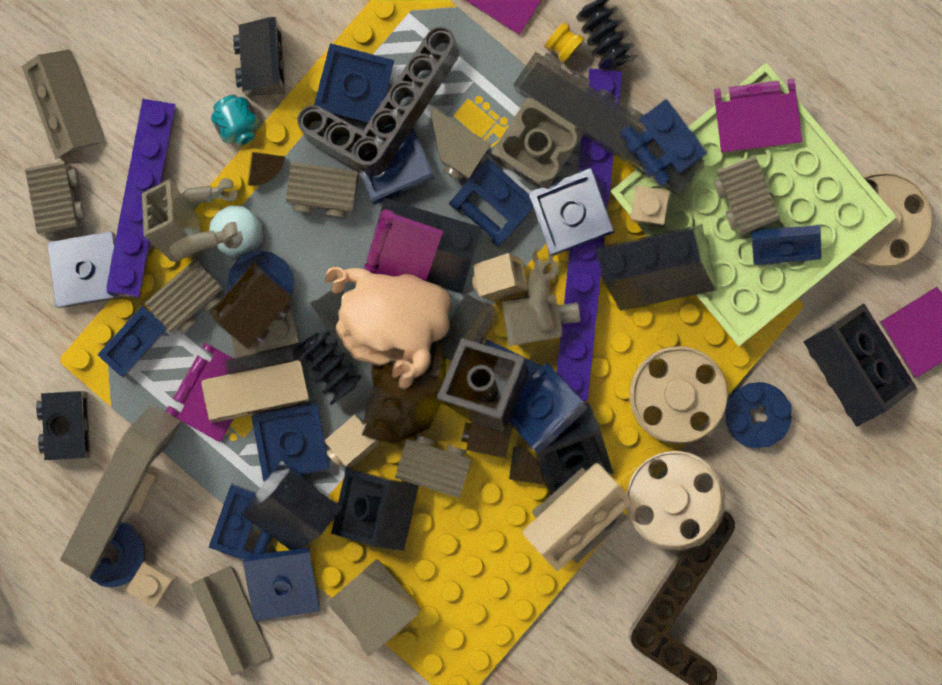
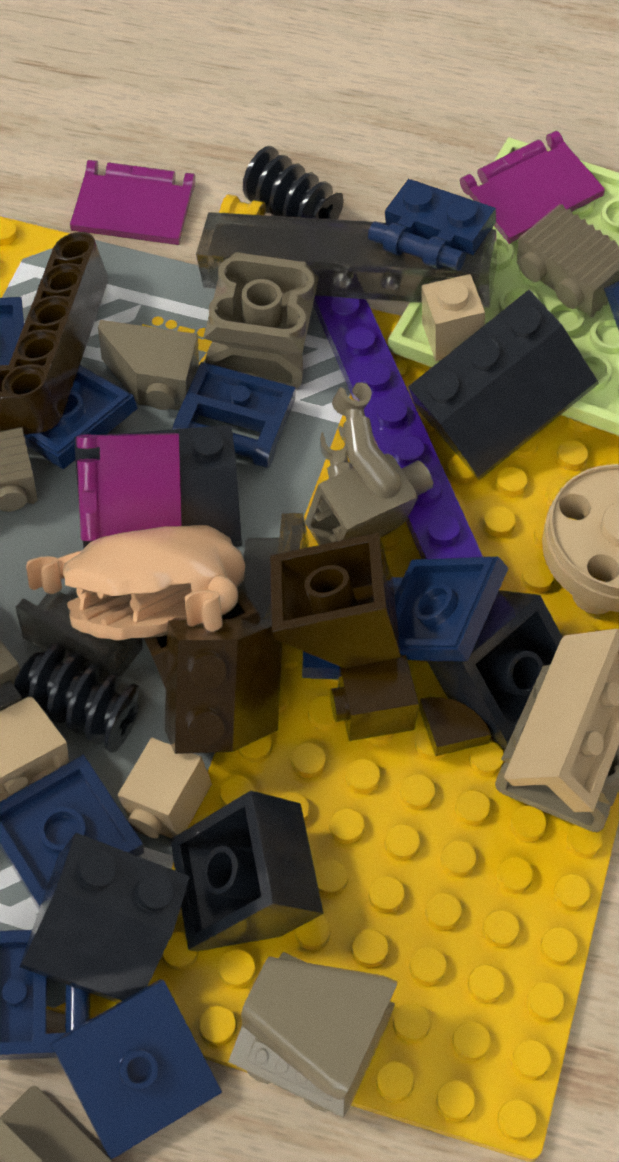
camera: 30 degrees left, 30 degrees down
dark tan brick [395,435,471,498] -> none
tan brick [472,253,529,301] -> none
plate [529,168,615,256] -> none

